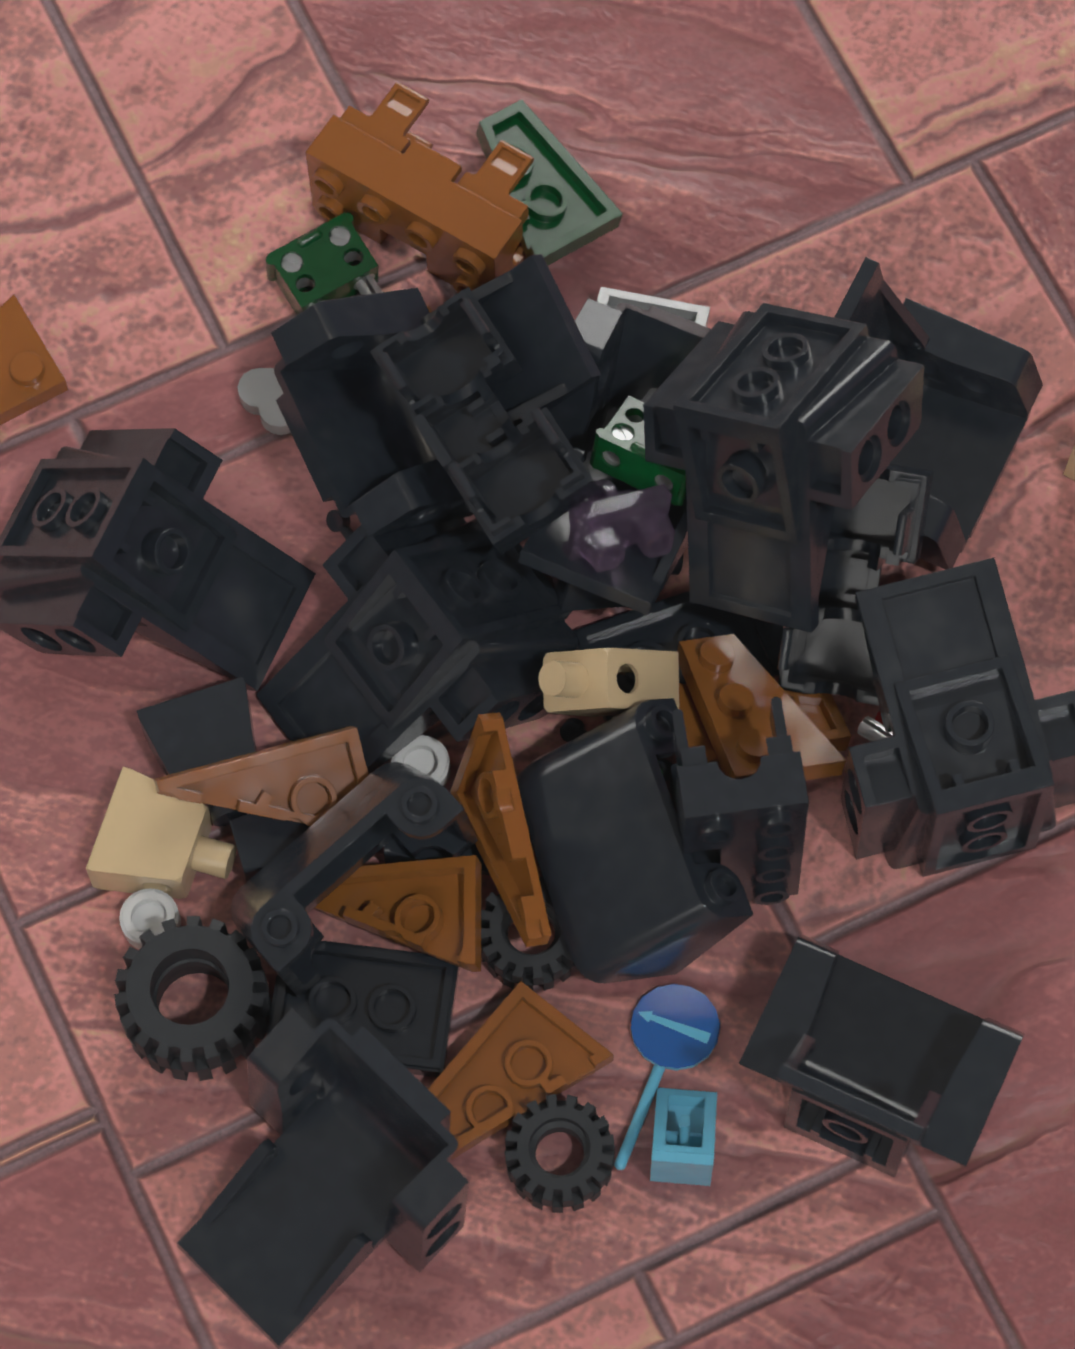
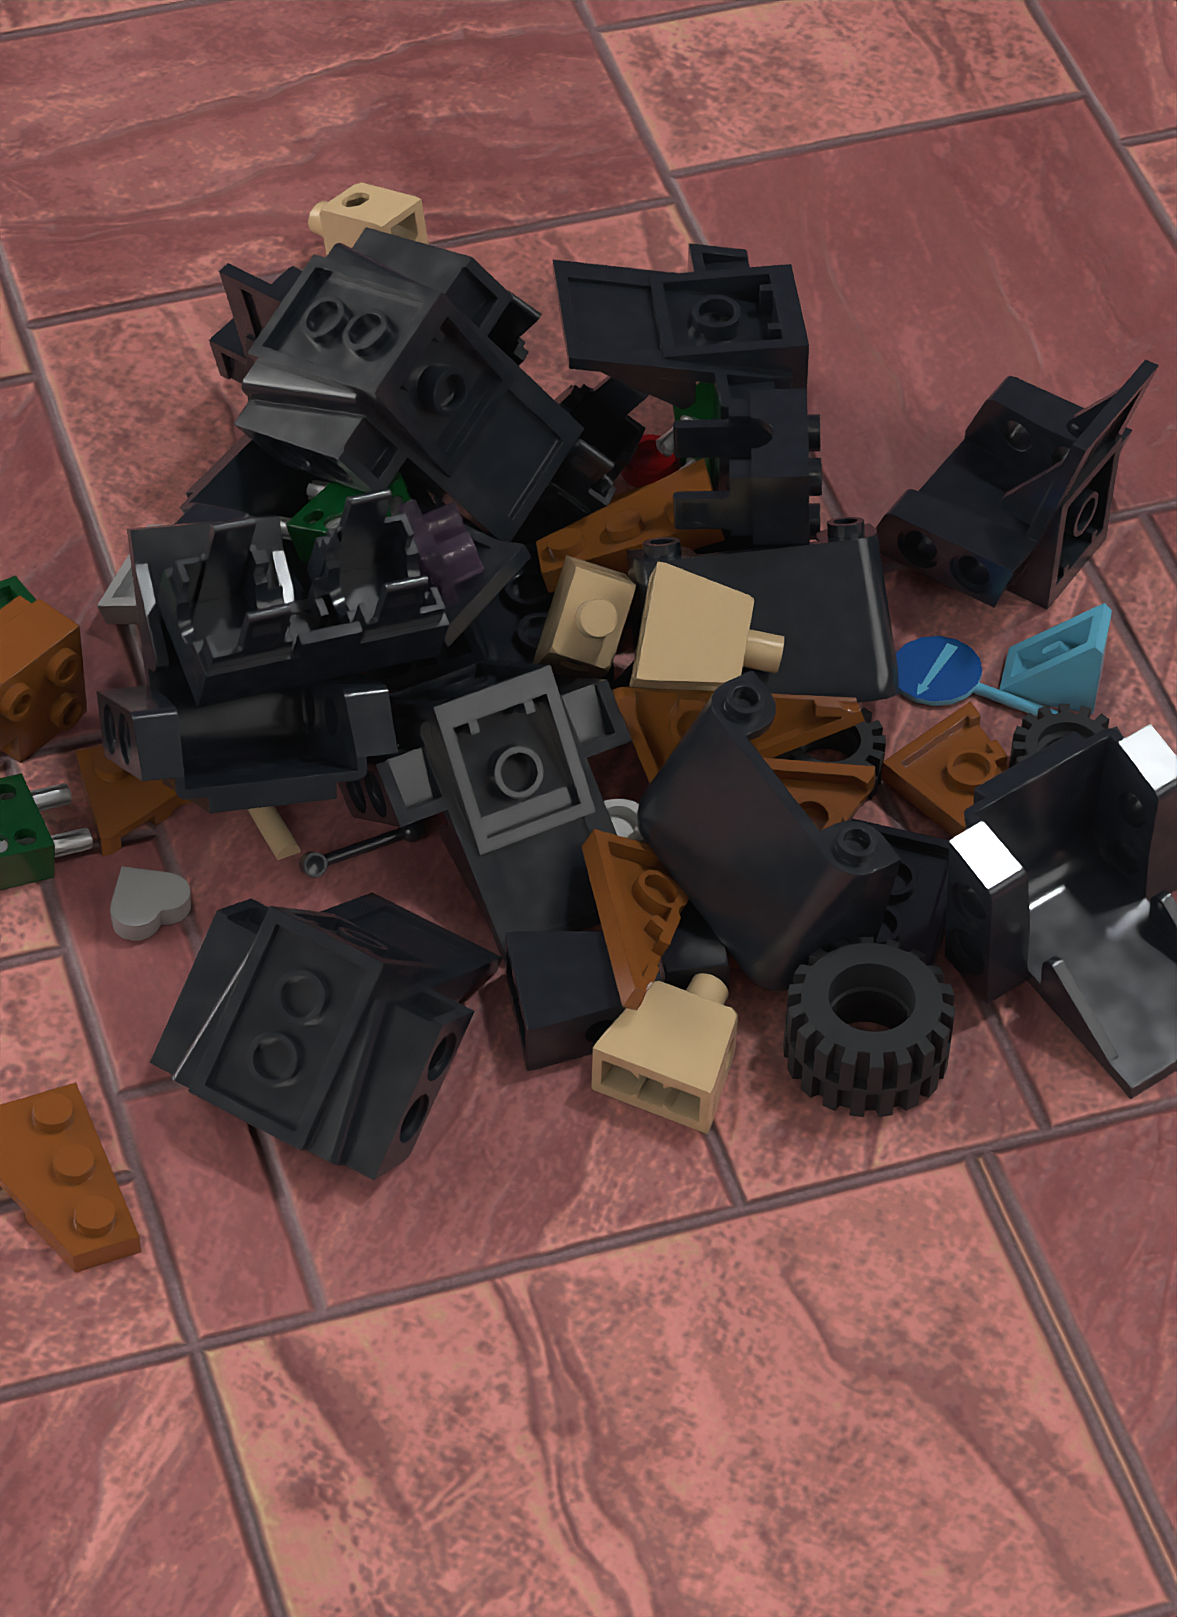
camera: 85 degrees left, 20 degrees down
white tile [119,888,181,949] -> none
none -> tan torso [629,562,784,691]

